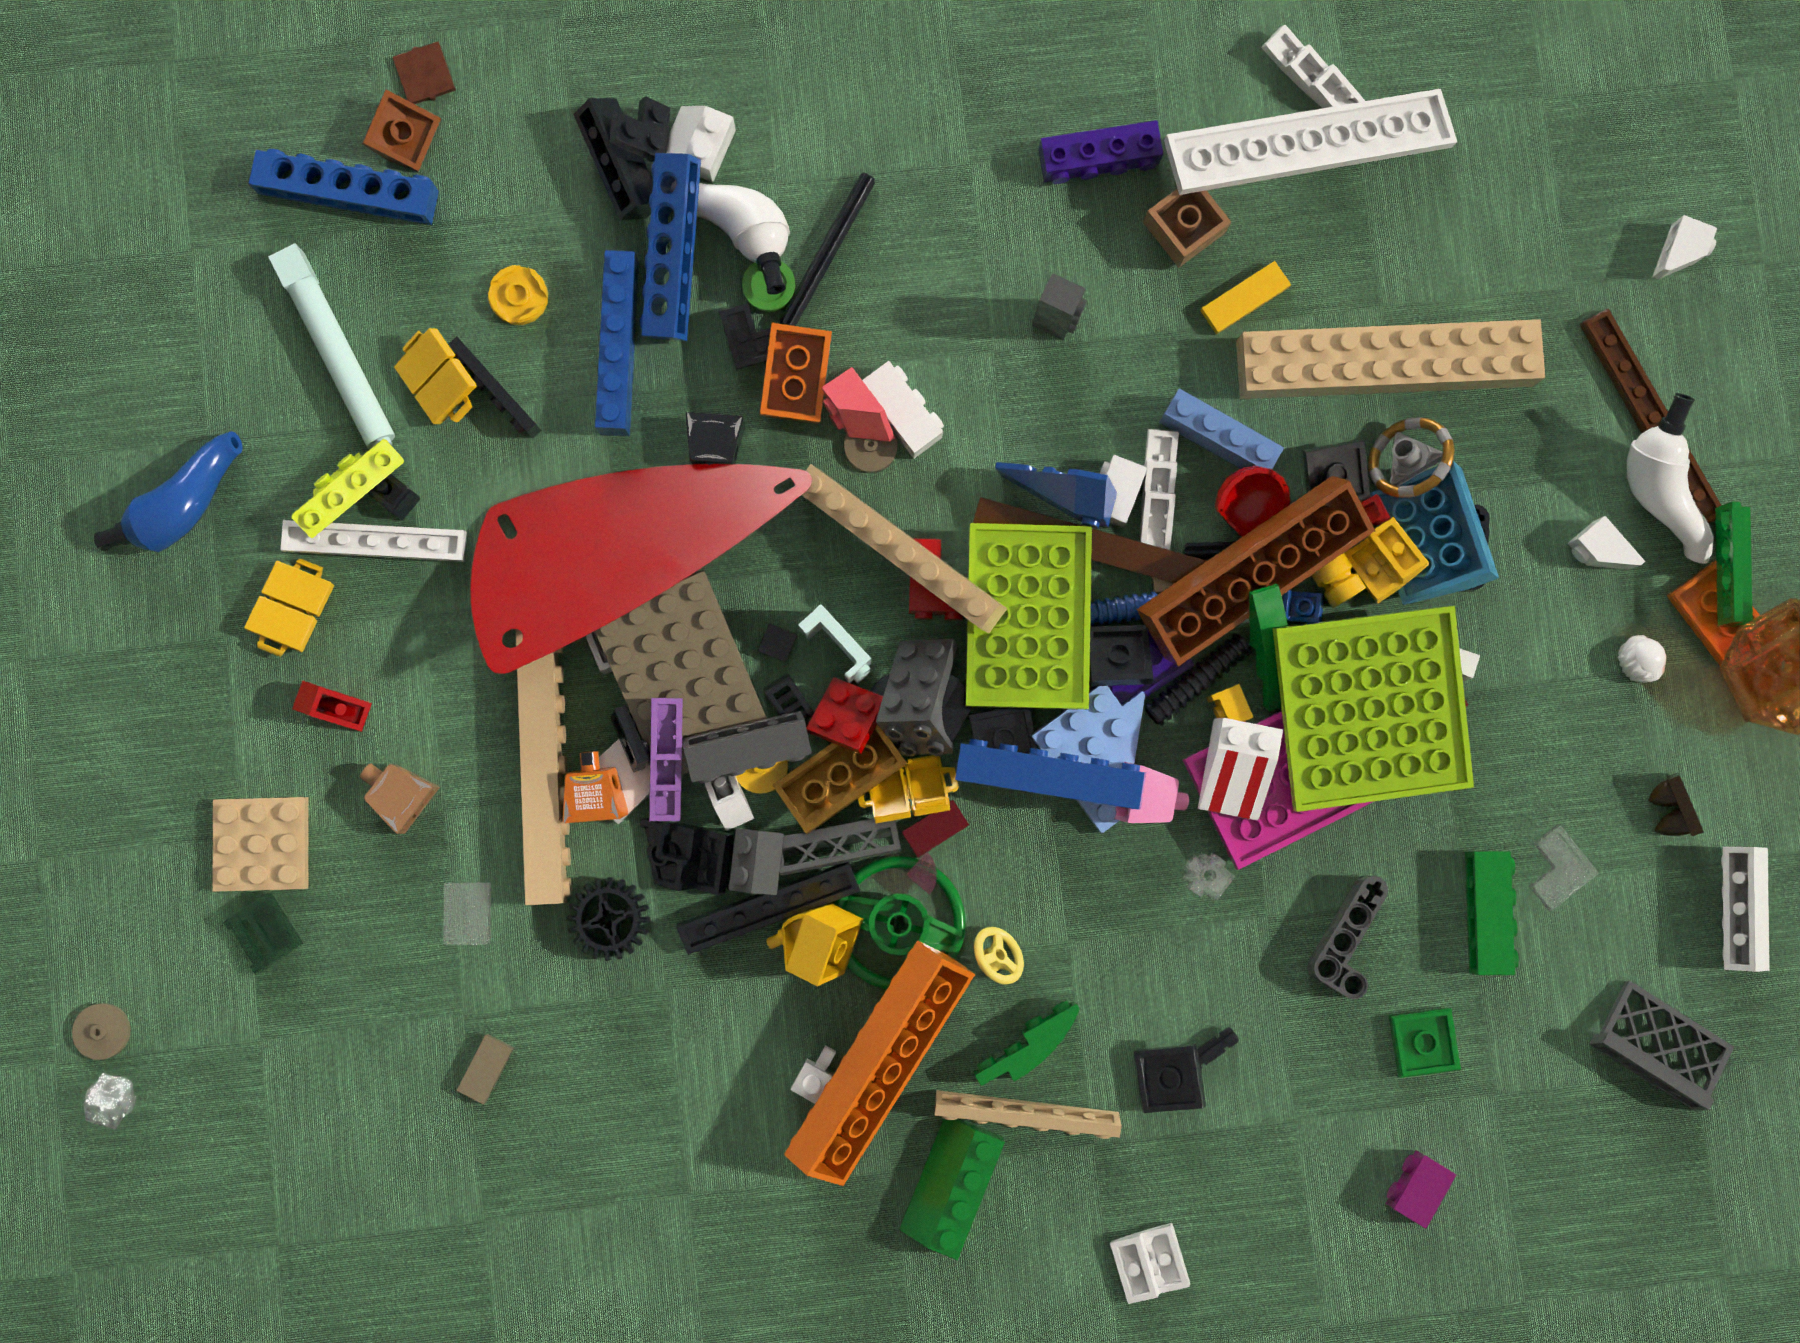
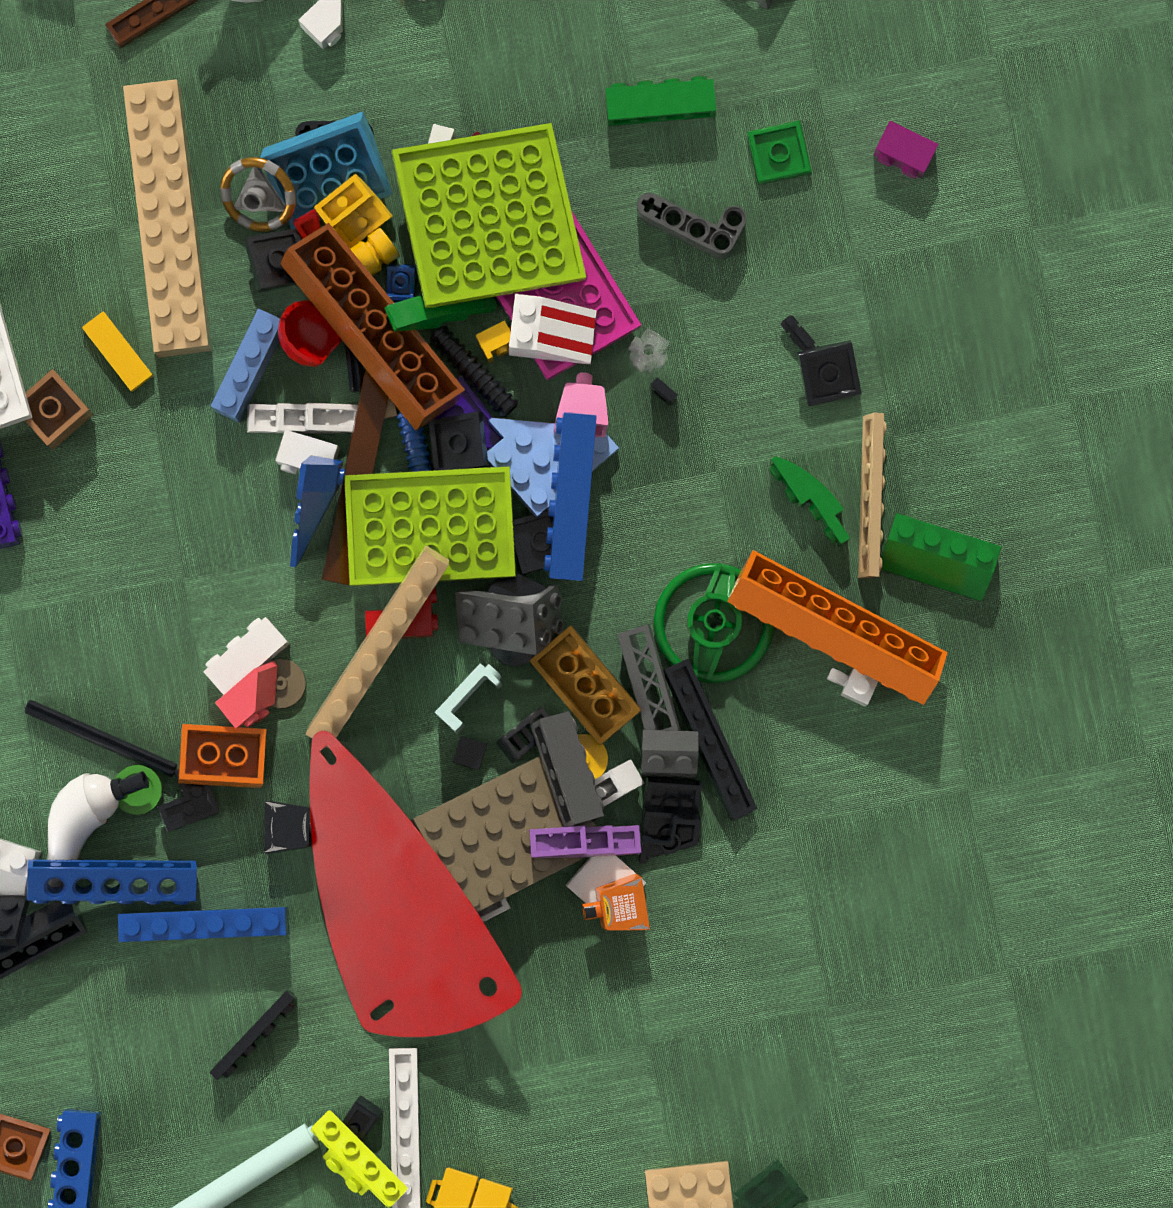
camera: 85 degrees left, 0 degrees up
red slope [292,680,372,732] -> none
medium nougat torso [360,763,440,834] -> none
yellow piece [394,328,477,424] -> none
clear plate [443,882,491,945] -> none
dark tan tile [457,1034,515,1105] -> none
yellow tile [488,265,548,325] -> none
tan brick [516,629,572,905] -> none
black gear [567,877,651,961] -> none
black plate [610,705,650,773] -> none
yellow piece [766,904,863,986] -> none
red plate [806,677,883,754] -> none
yellow piece [858,755,959,823] -> none
dark red tile [902,800,969,858] -> none
clear pink tile [906,851,937,895] -> none
light yellow piece [974,927,1024,985] -> none
dark grey brick [1032,273,1087,340] -> none
white slope [1110,1223,1190,1304] -> none
clear plate [1529,825,1599,911] -> none
none -> black tile [650,377,678,406]

